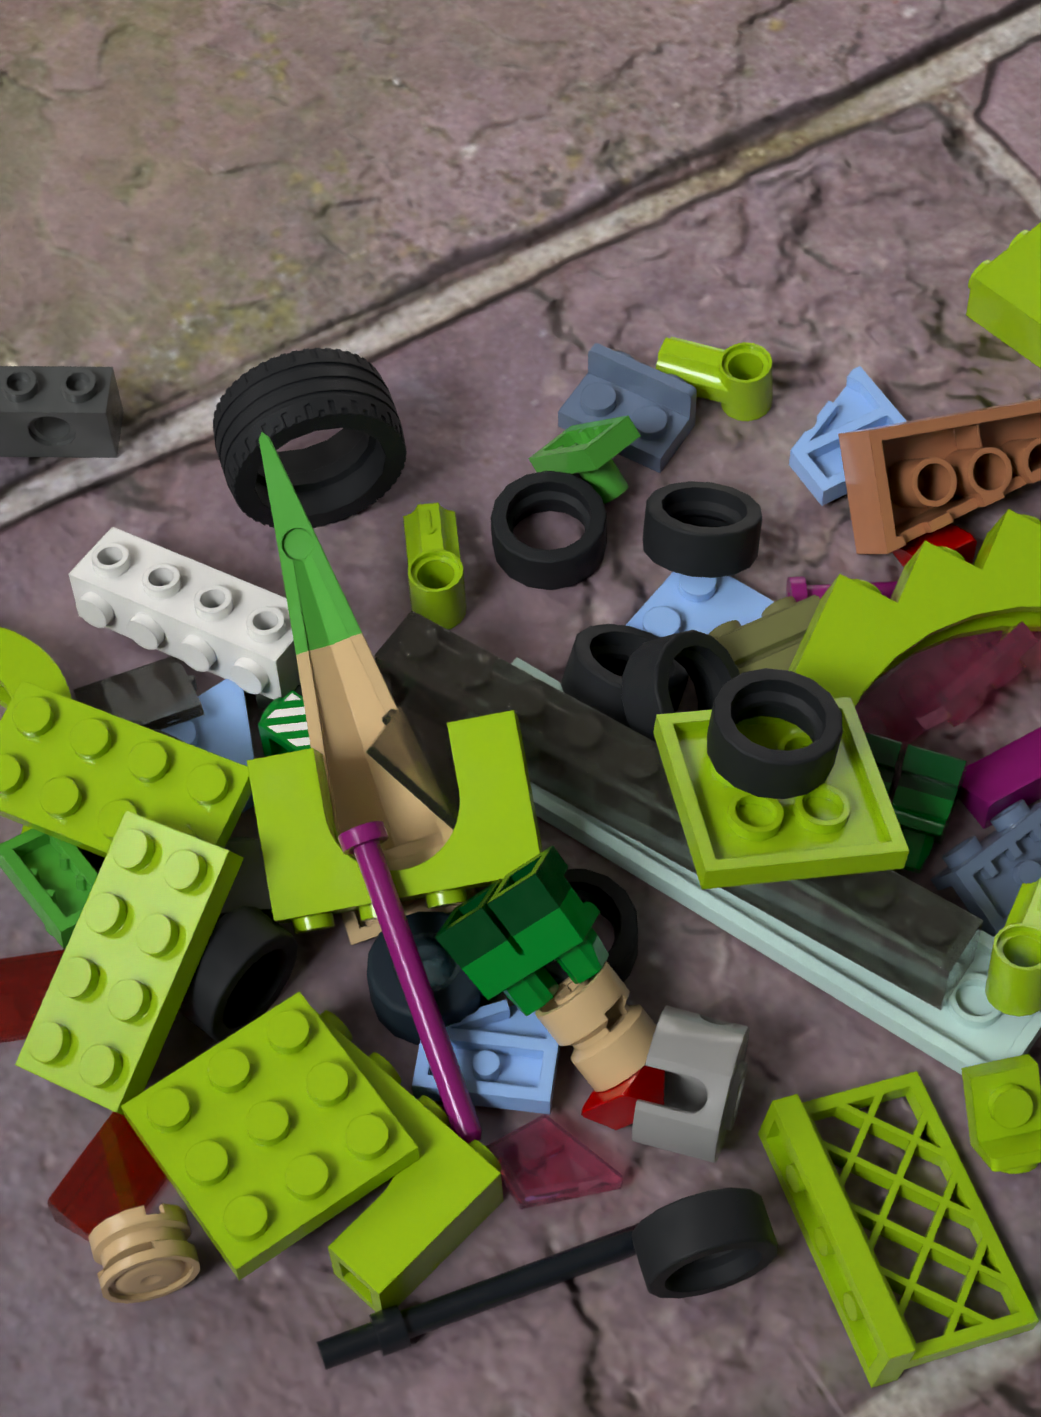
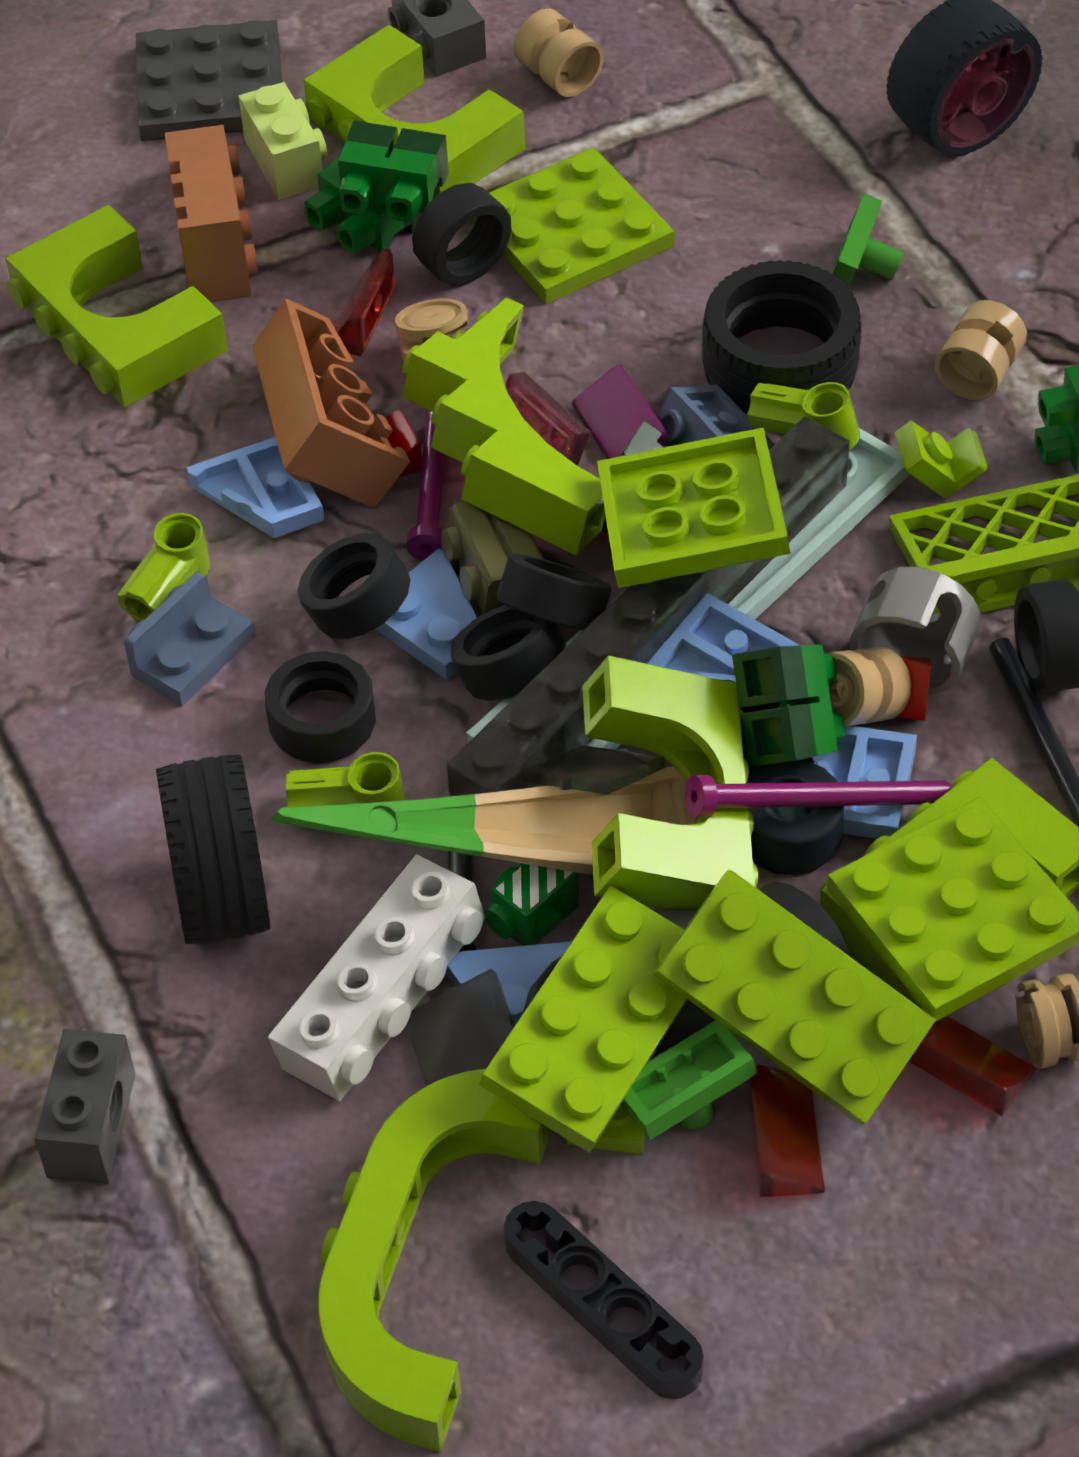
camera: 85 degrees left, 5 degrees down
clear pink piece [486,1114,623,1210] -> none
bright green tile [528,415,641,504] -> none
black tyre [707,668,843,799] -> none
none -> light blue wing [646,593,799,683]

